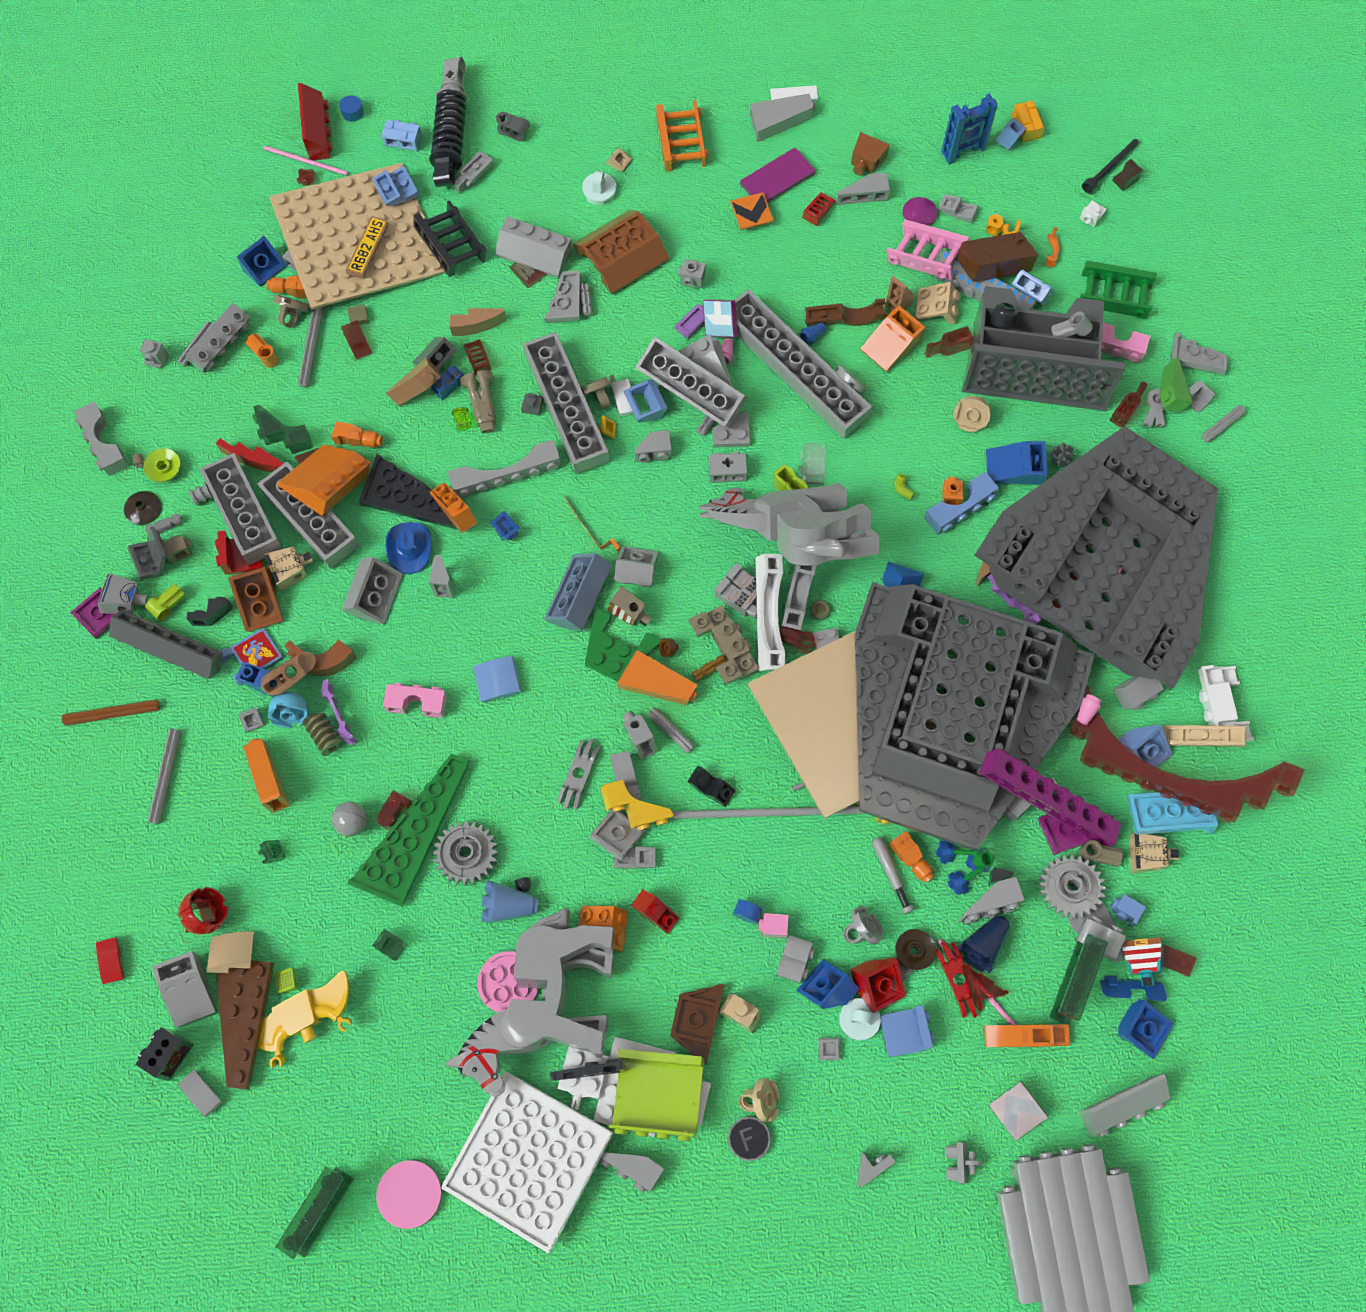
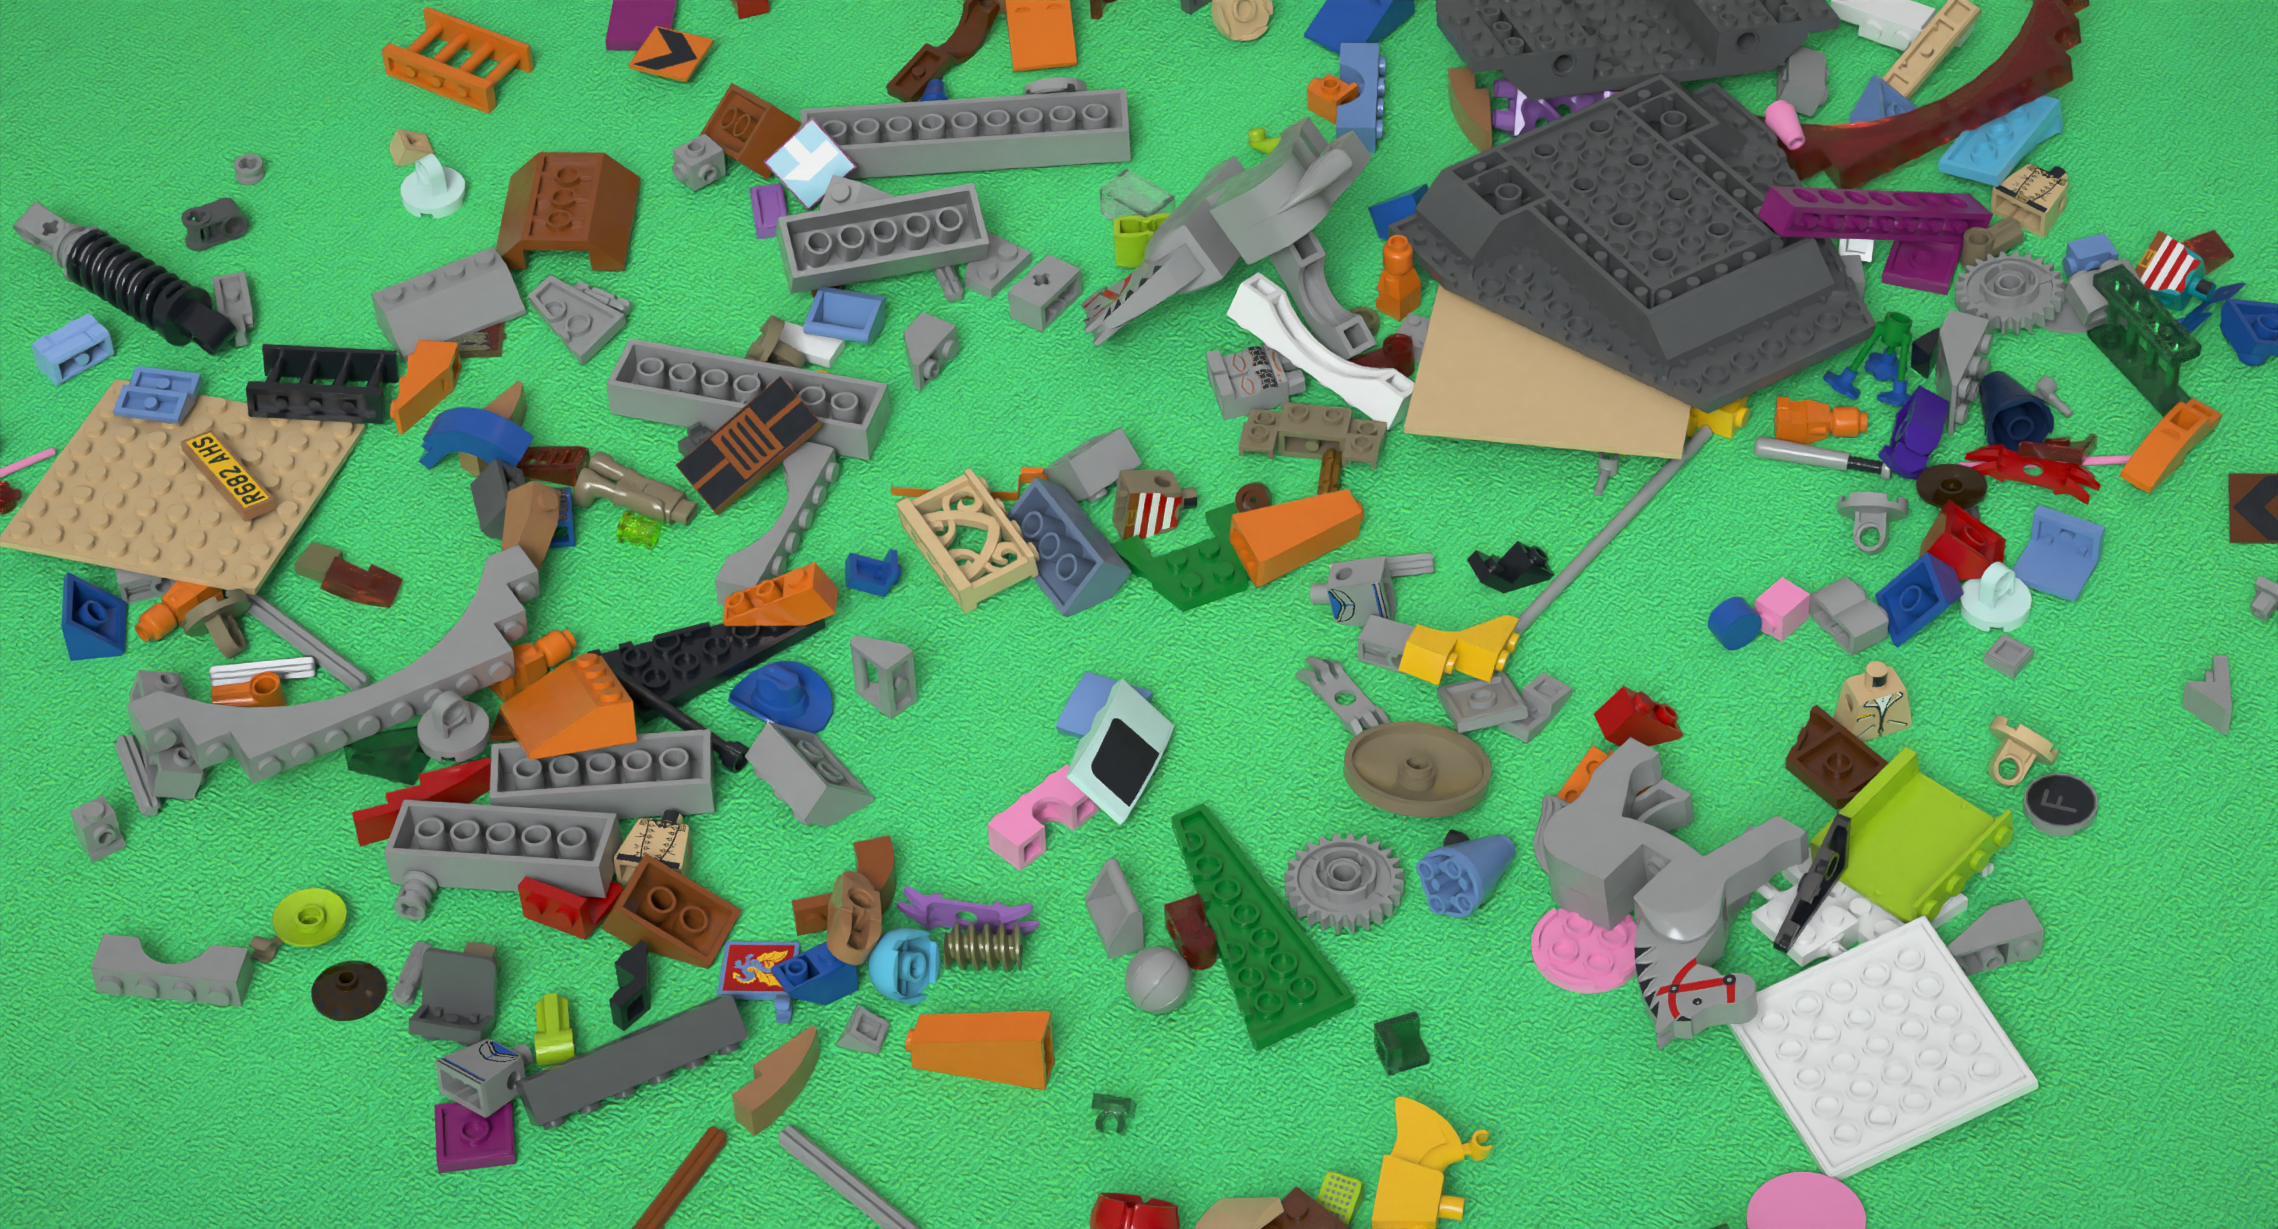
camera: 50 degrees left, 25 degrees down
none -> light grey arch [127,544,540,784]
none -> axle [209,656,316,686]
none -> light grey bush [234,154,265,185]
none -> orange slope [390,340,462,434]
none -> blue arch [418,407,534,470]
none -> light grey tile [418,690,491,762]
none -> black piece [612,669,750,774]
none -> black tile [675,376,823,515]
none -> dark orange slope [699,83,801,179]
none -> medium nougat slope [732,1025,820,1137]
none -> tan fence [896,468,1040,614]
none -> light aqua slope [1066,679,1174,825]
none -> light grey tile [1085,858,1144,959]
none -> dark tan dish [1343,722,1491,818]
none -> orange piece [1376,235,1422,322]
none -> dark purple piece [1878,385,1949,480]
none -> light grey hand [2033,376,2074,418]

